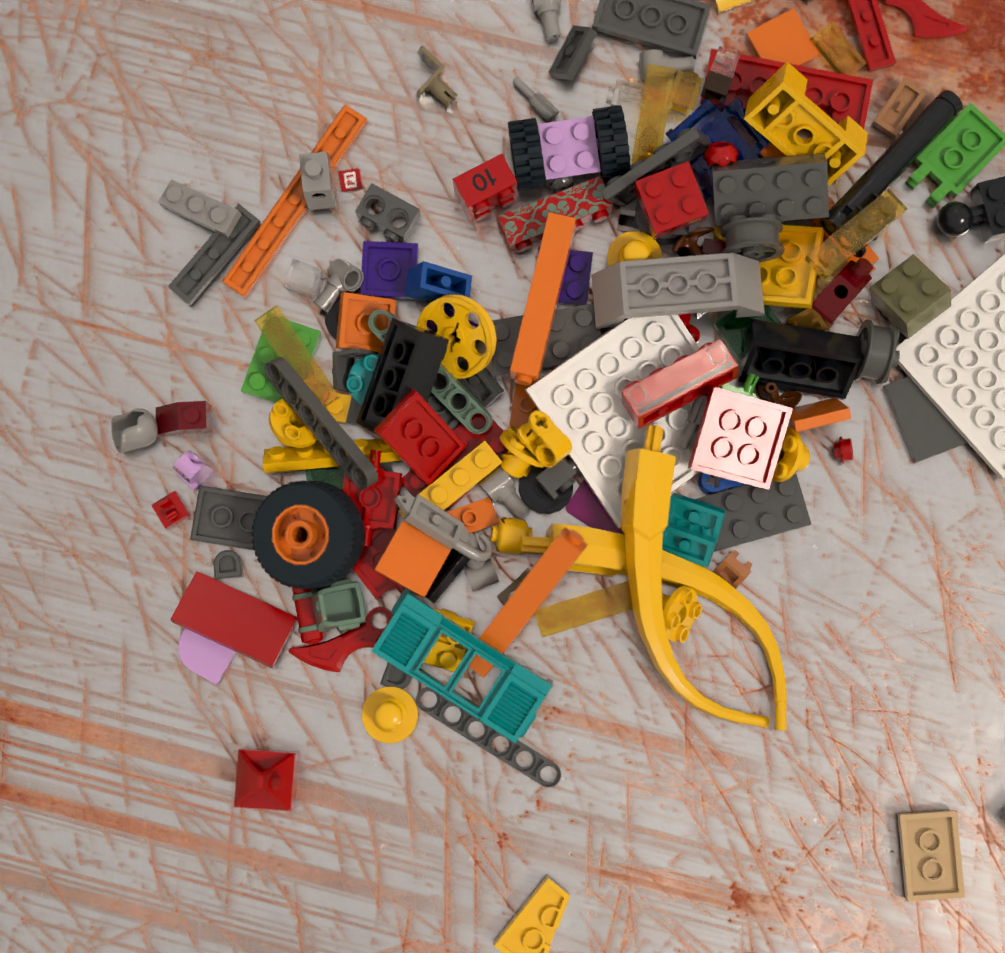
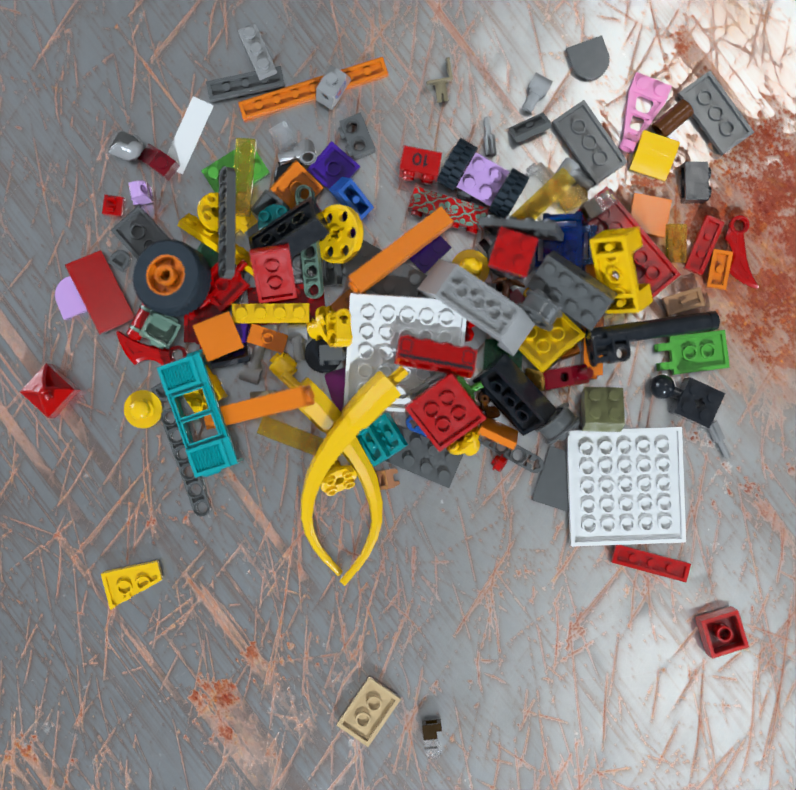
camera: 30 degrees right, 5 degrees up
red sticker [338,168,362,192] -> none
light grey plate [394,495,493,562] -> none
red plate [703,142,739,166] -> none
clear yellow plate [805,188,908,280] -> none
none -> white sticker [167,96,214,174]
none -> dark grey beam [479,436,544,473]
none -> orange plate [705,249,733,290]

